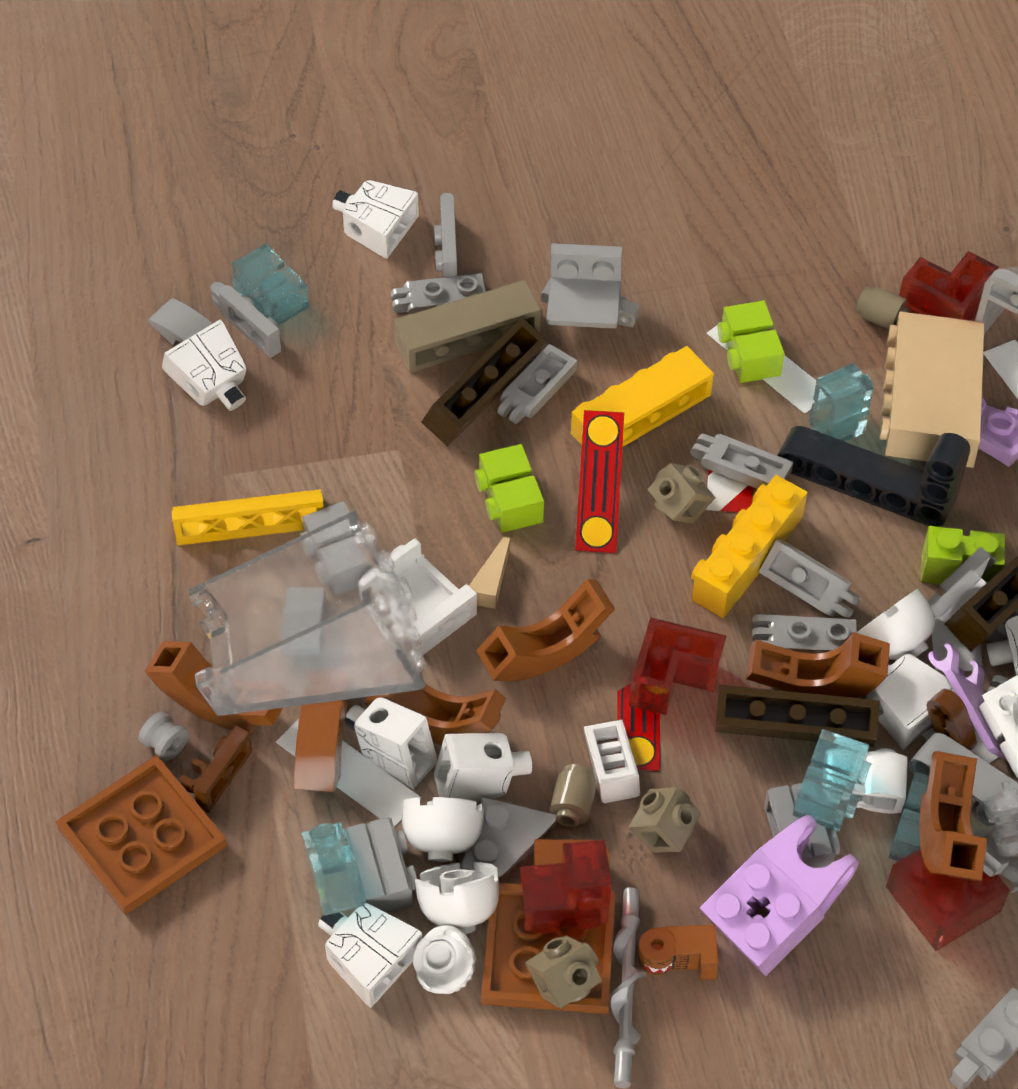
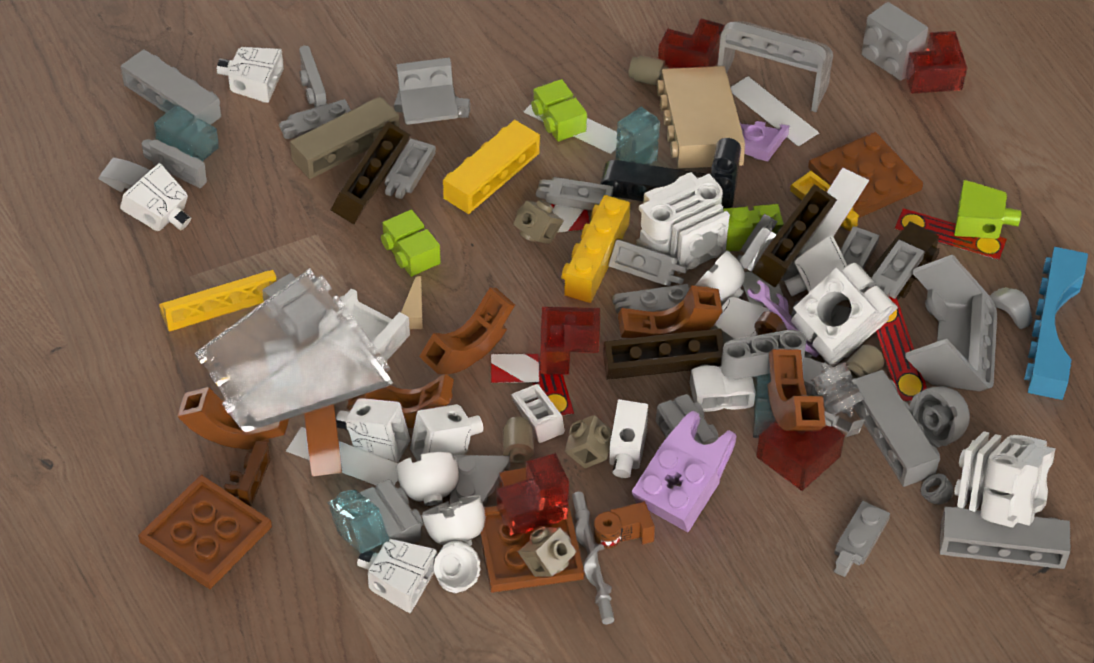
camera: 15 degrees left, 5 degrees down
light grey wheel [138,711,189,762] -> none
sticker [575,410,625,553] -> none
clear light blue piece [793,729,872,832] -> none
none -> light grey brick [121,49,221,134]
none -> white sticker [491,354,539,383]
none -> white torso [610,399,648,478]
none -> white piece [636,172,730,274]
none -> light grey beam [721,330,807,379]

